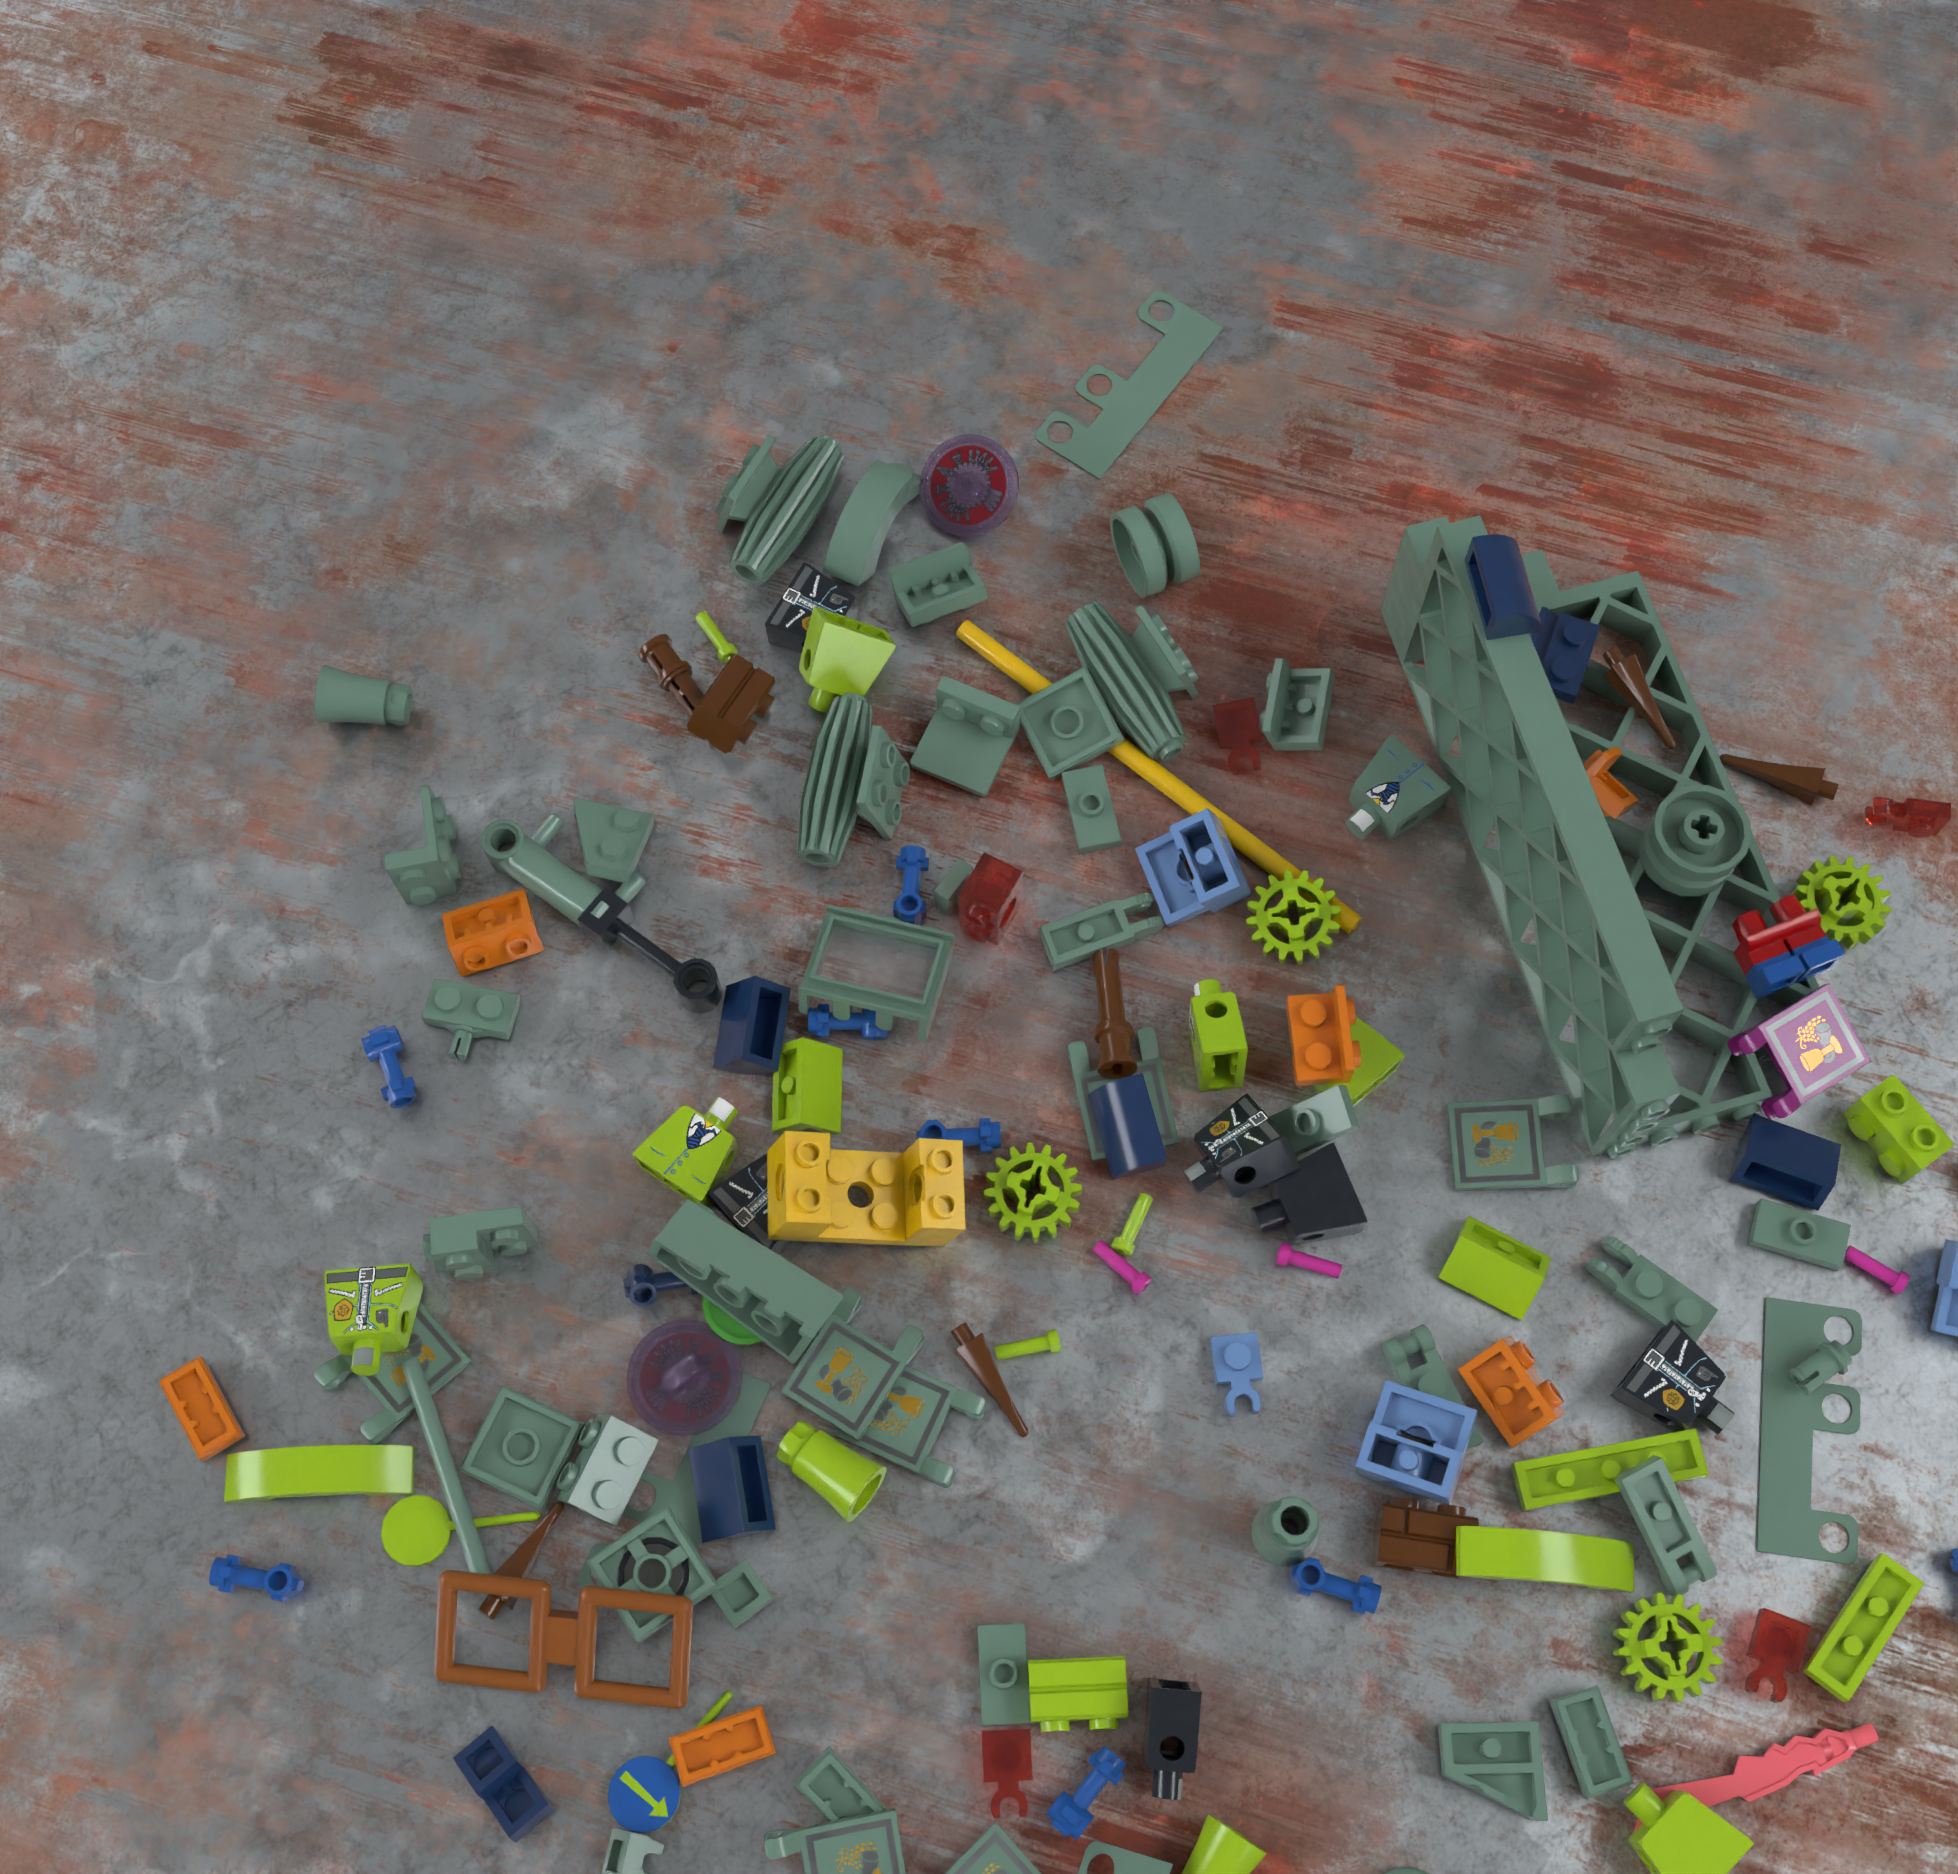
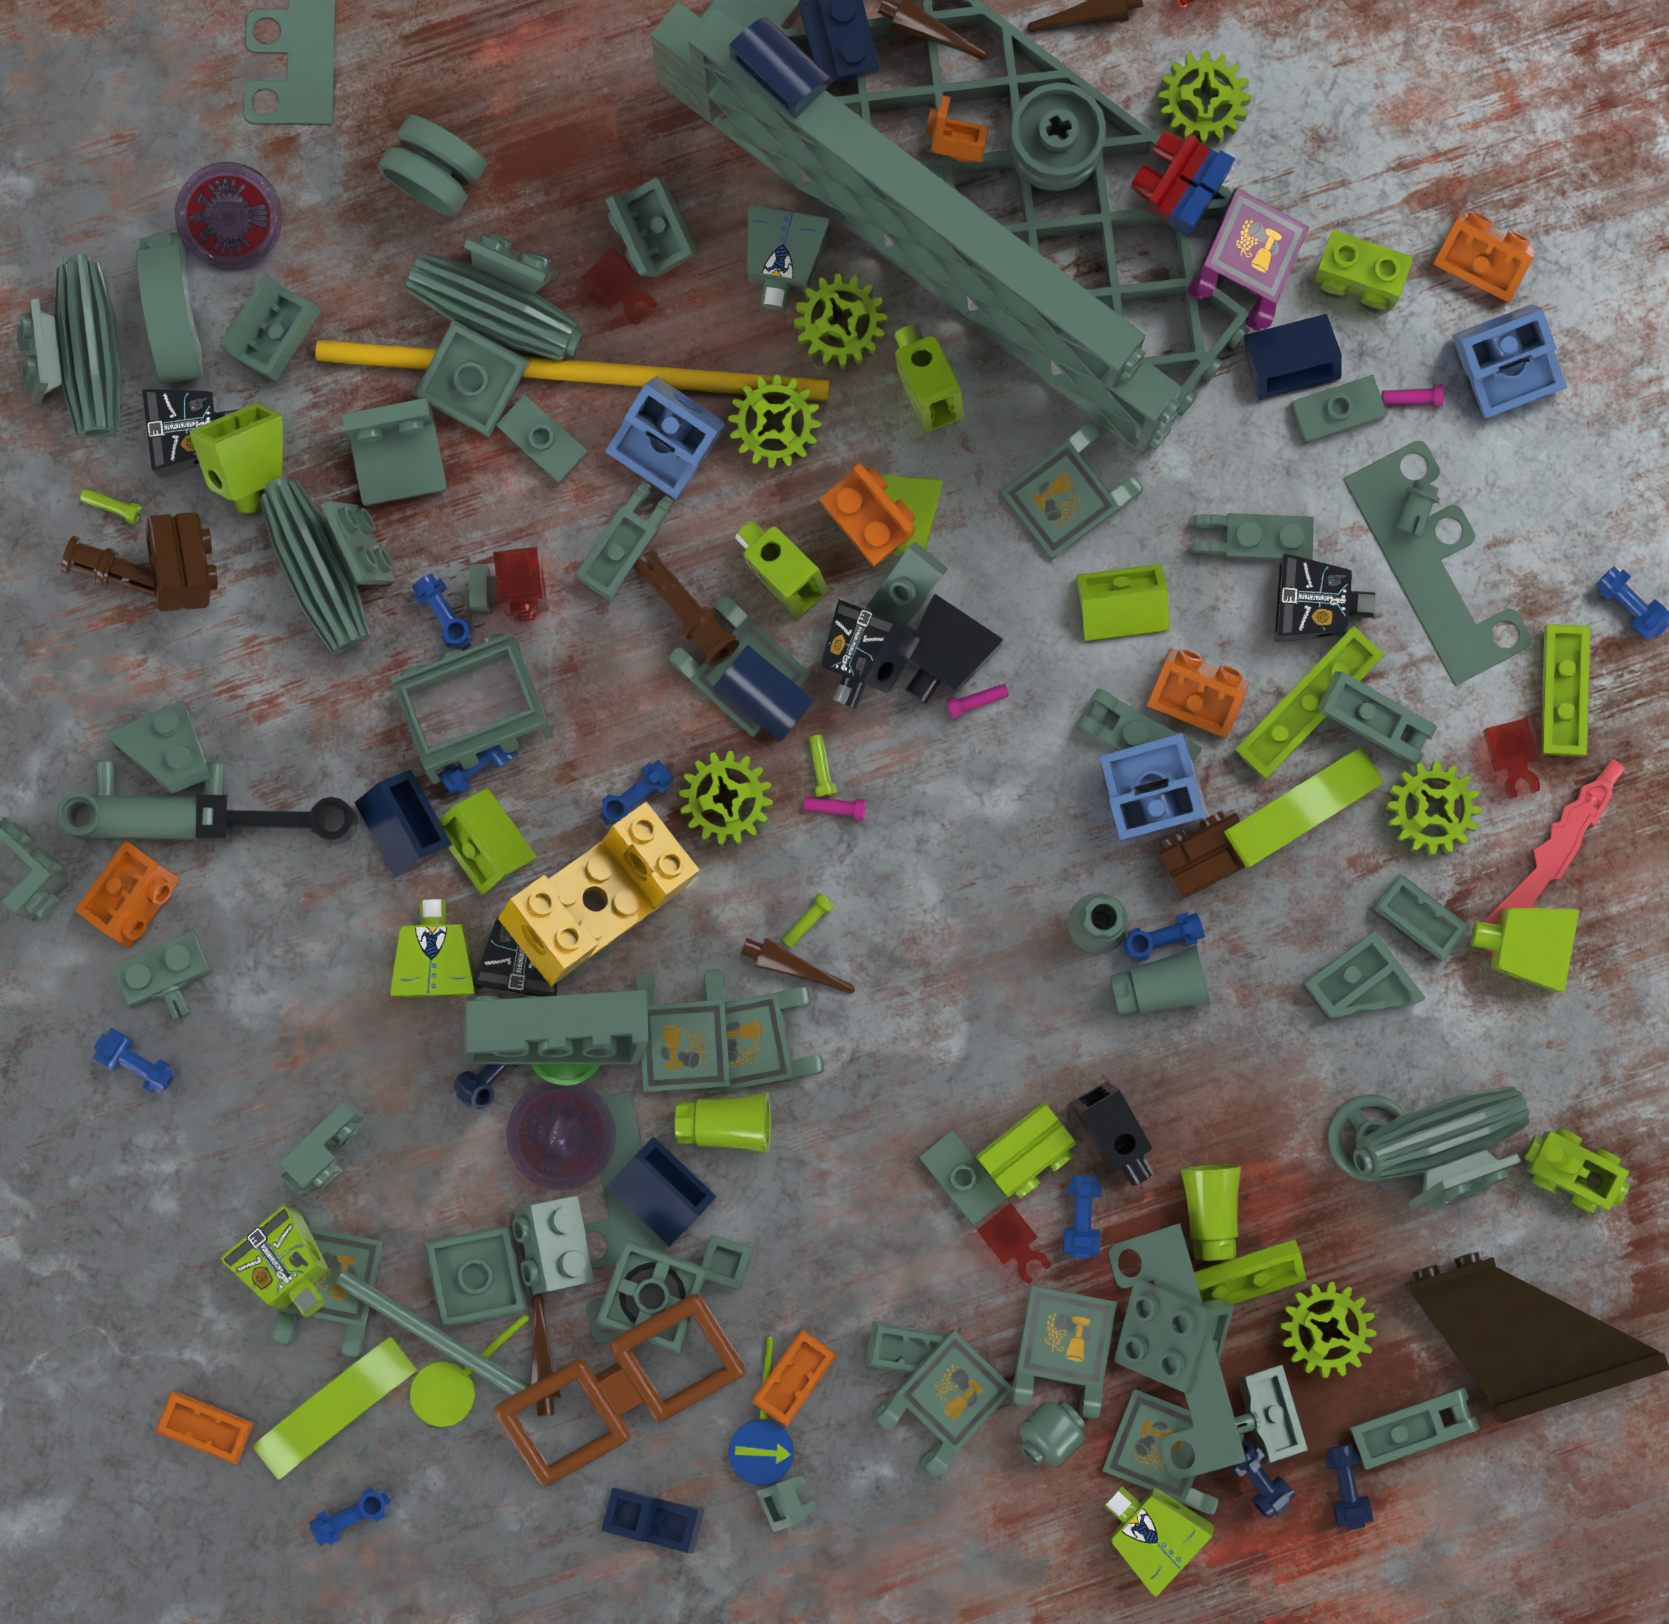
camera: 35 degrees left, 15 degrees up
medium blue plate [1210,1332,1263,1417] -> none
none -> lime gear [794,273,887,369]
none -> lime torso [894,324,964,434]
none -> sand green plant [1110,946,1210,1015]

